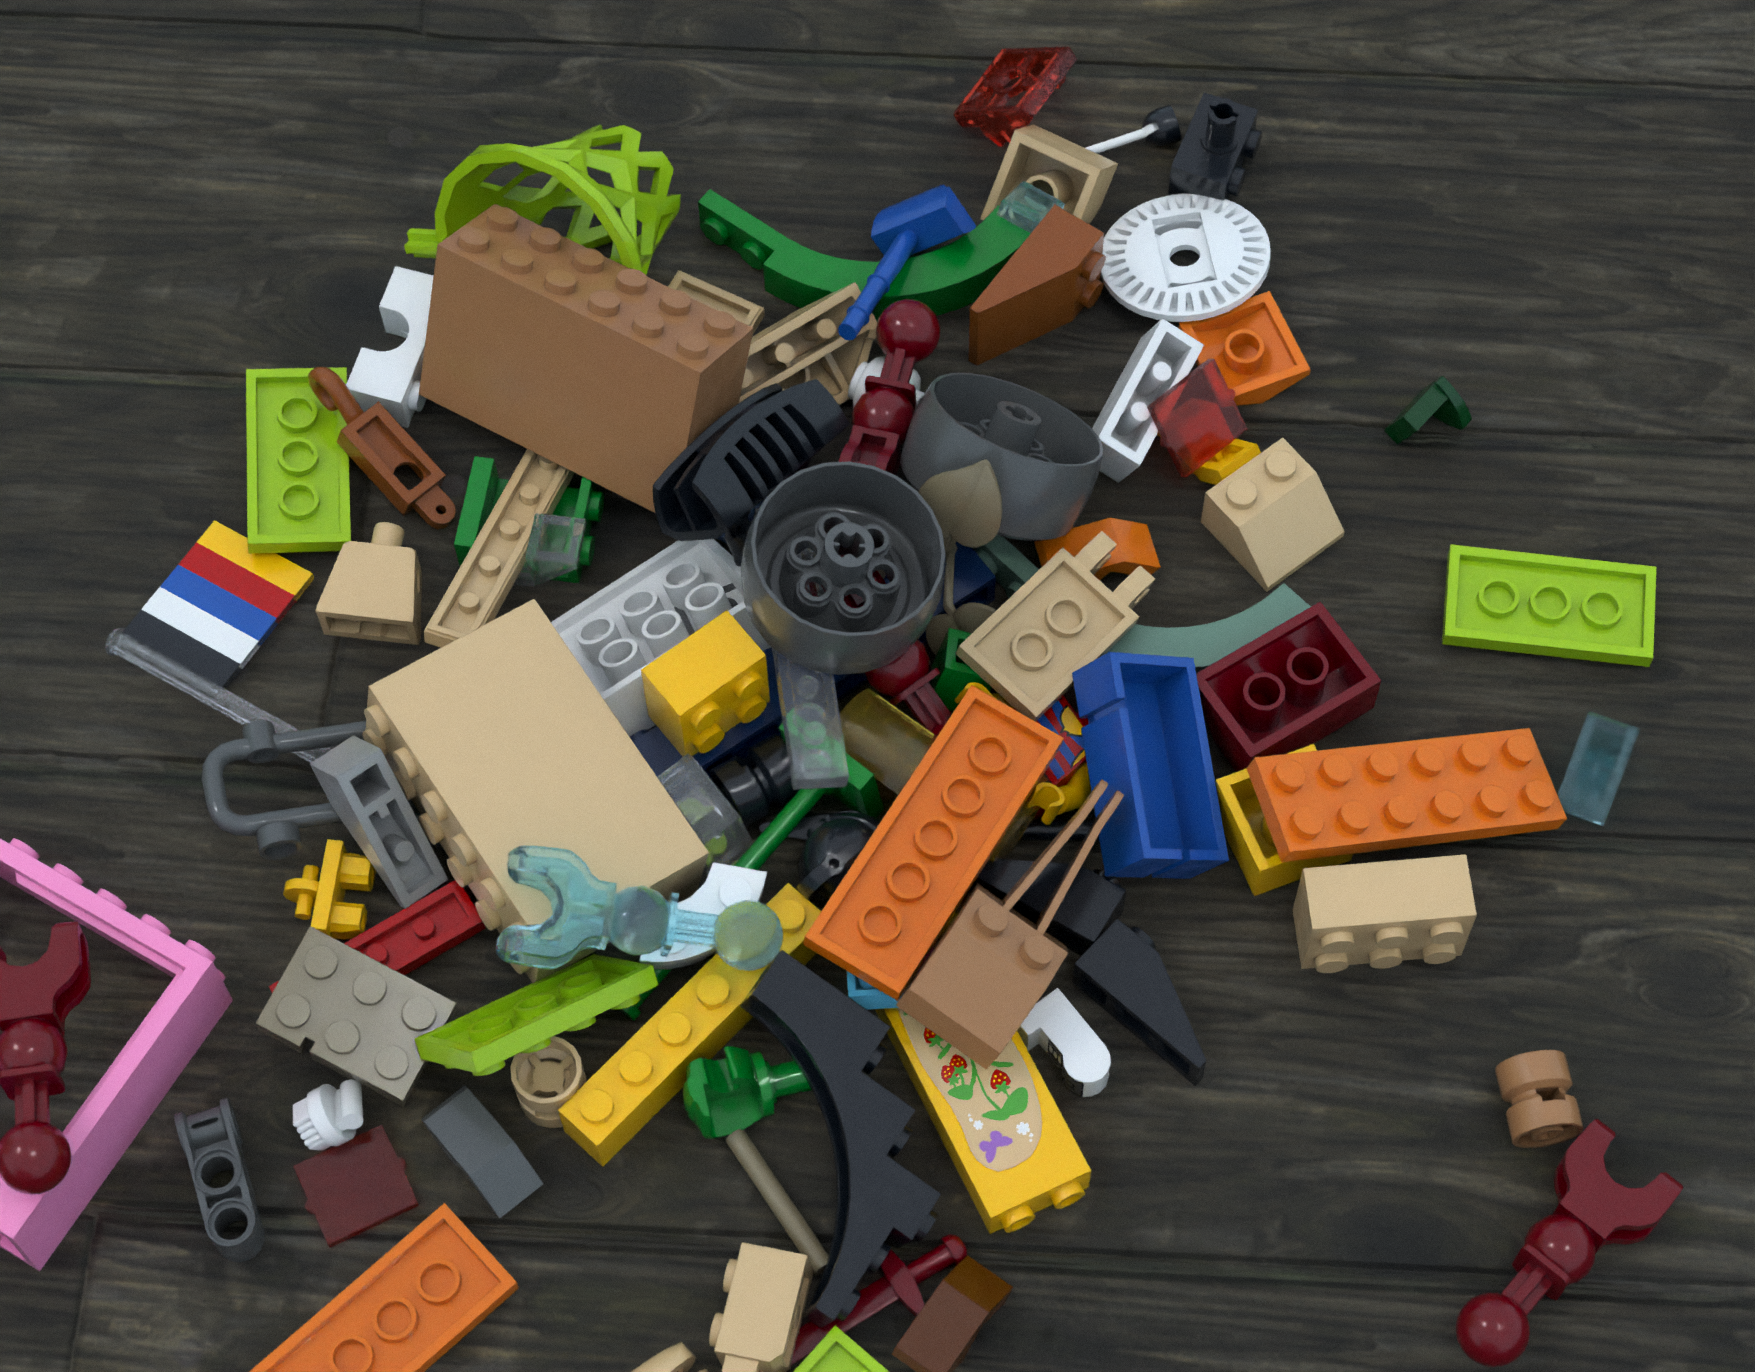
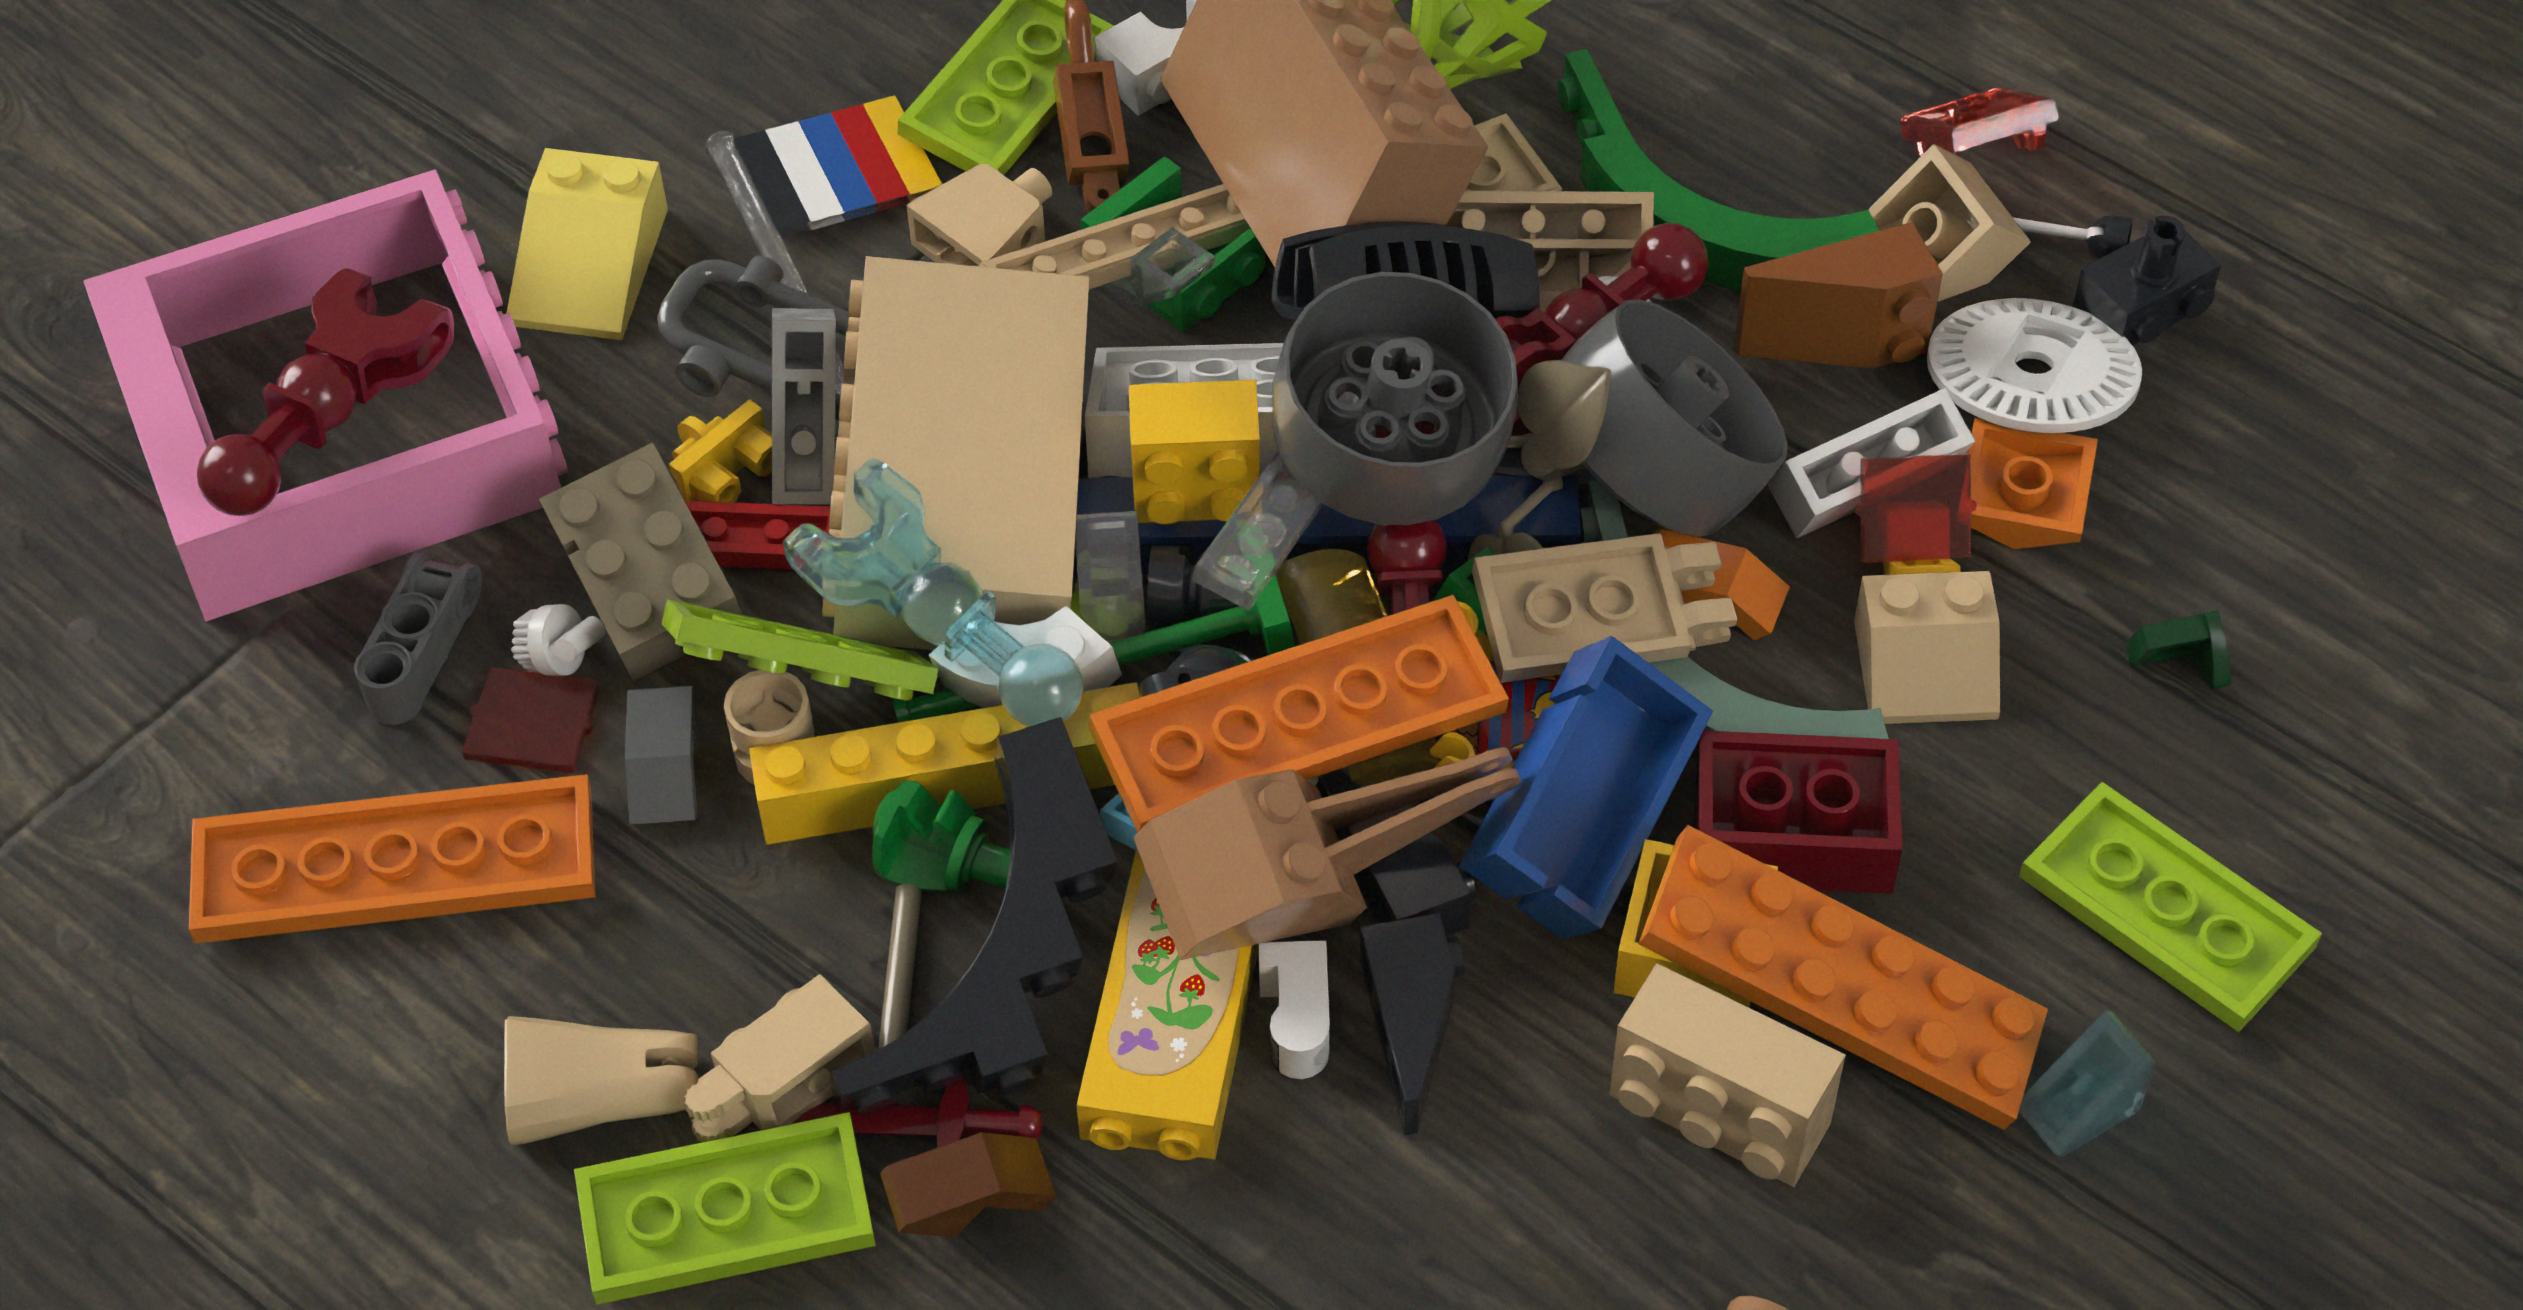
camera: 35 degrees right, 10 degrees down
blue piece [838,185,976,341] -> none
clear light blue tile [997,181,1065,233] -> none
none -> light yellow slope [506,148,668,340]

